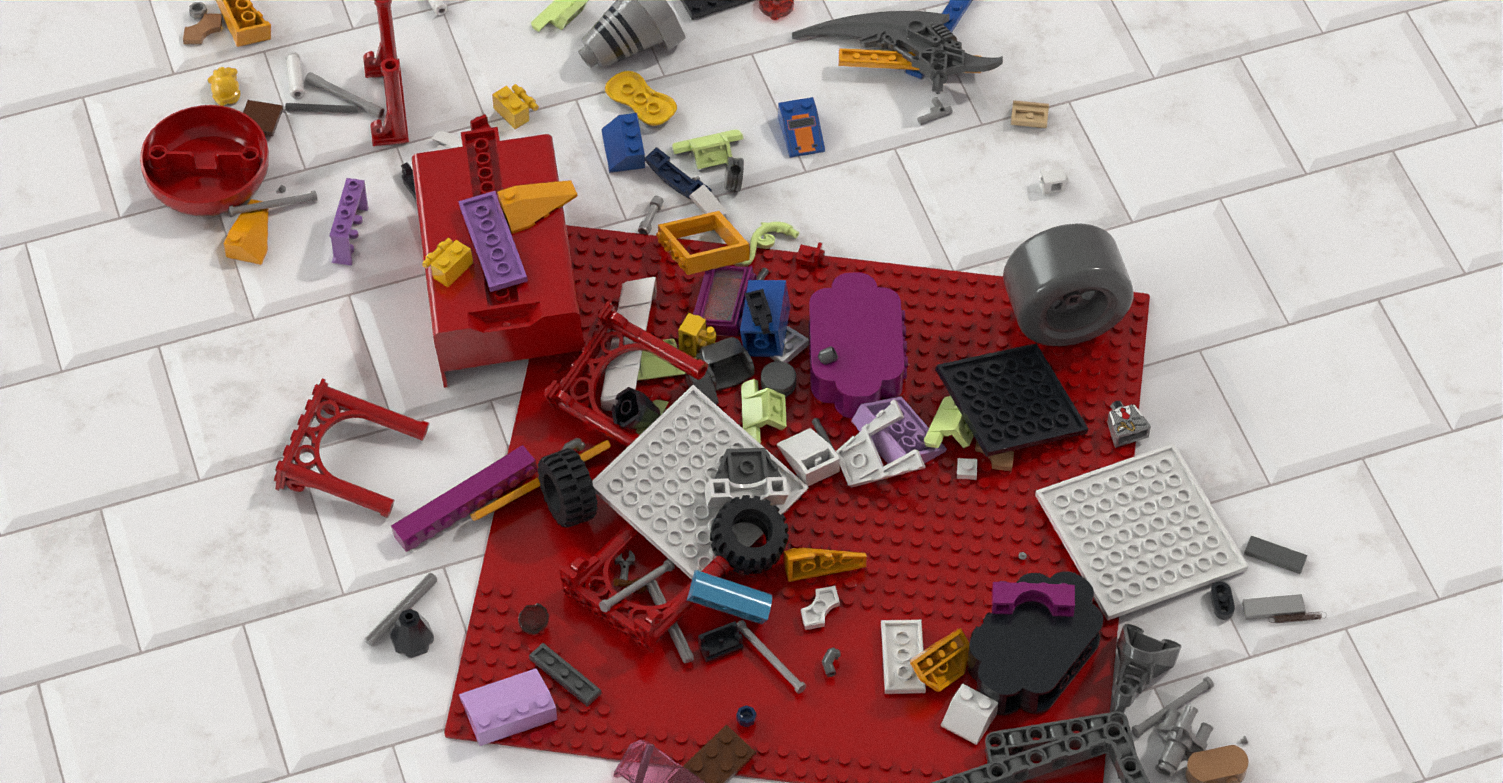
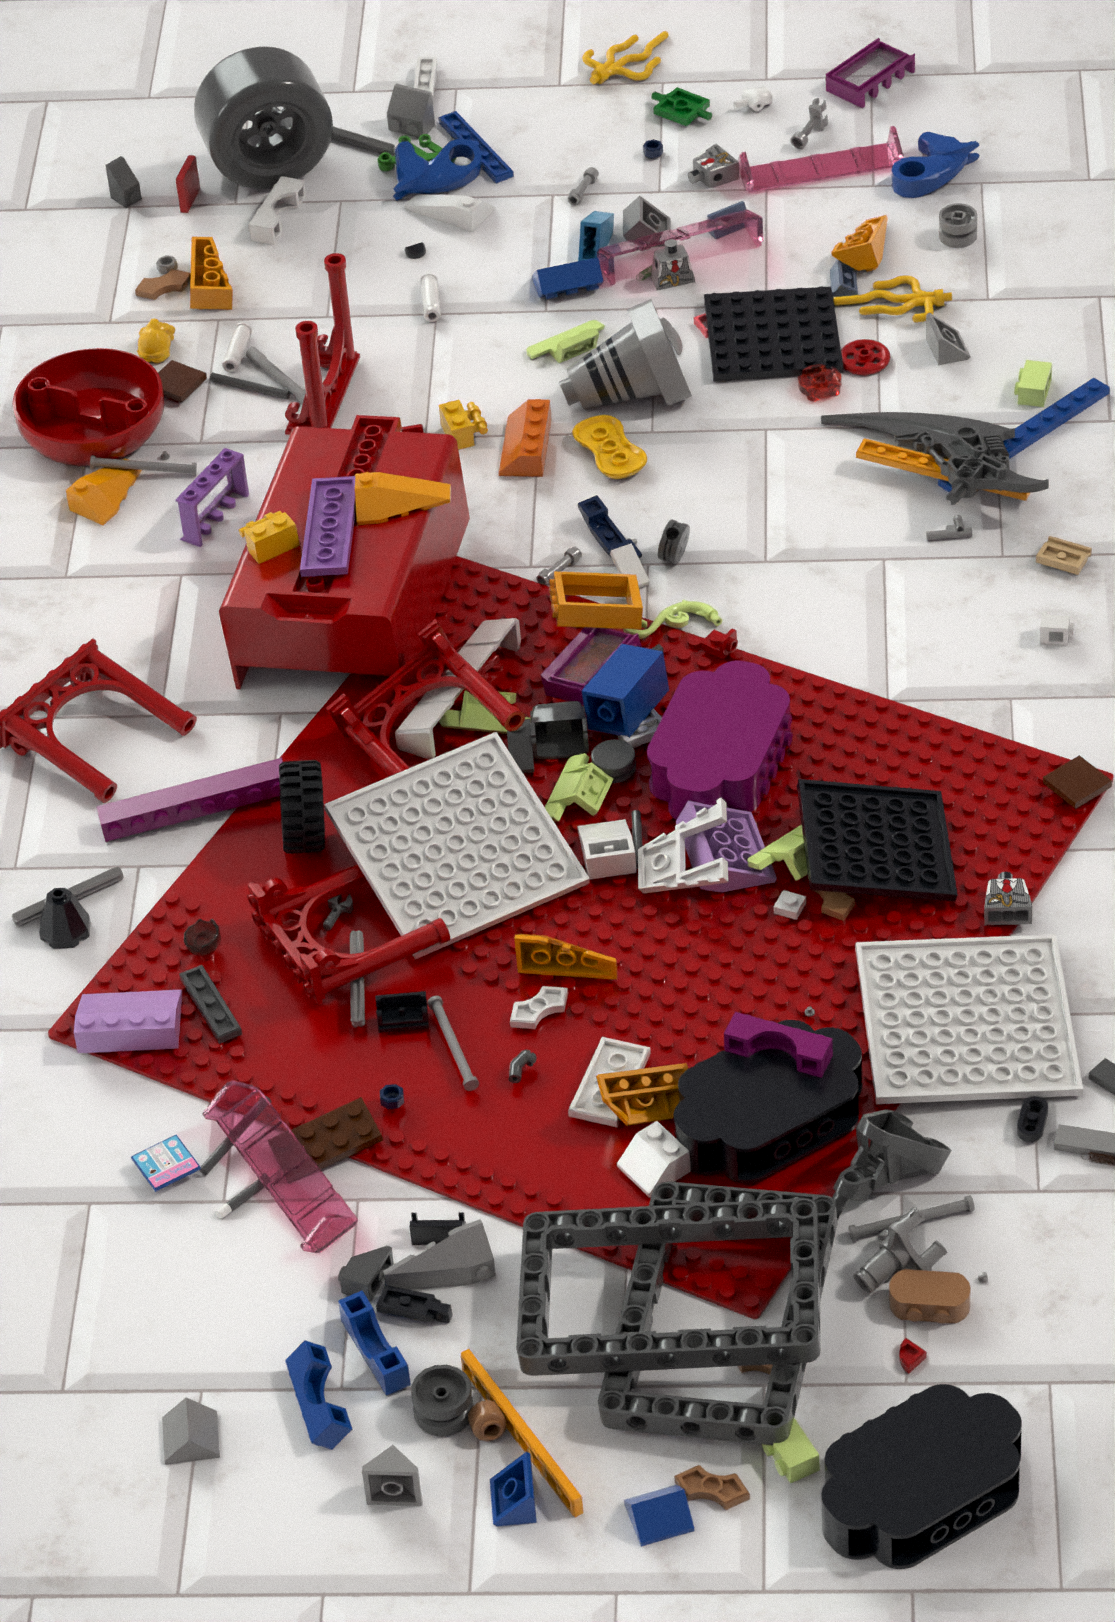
camera: 25 degrees right, 10 degrees down
light orange tile [470,440,611,521] -> none
dark grey arm [562,438,585,452] -> none
light grey bar [599,559,675,612] -> none
blue slope [601,113,645,173] -> none
black cone [611,387,661,429] -> none
reddish brown bar [614,578,647,594] -> none
yellowish green plate [672,130,743,169] -> none
yellow brick [679,313,716,357] -> none
dark azure brick [687,570,772,625] -> none
white arch [705,477,789,507] -> none
black tyre [710,495,789,575] -> none
dark grey wing [714,448,782,484] -> none
black hinge [744,289,772,335] -> none
blue slope [778,97,825,158] -> none
dark grey piece [818,346,838,364] -> none
dark grey wheel [1003,223,1134,346] -> none
none -> orange slope [499,399,552,477]
none -> reddish brown tile [1043,755,1112,809]

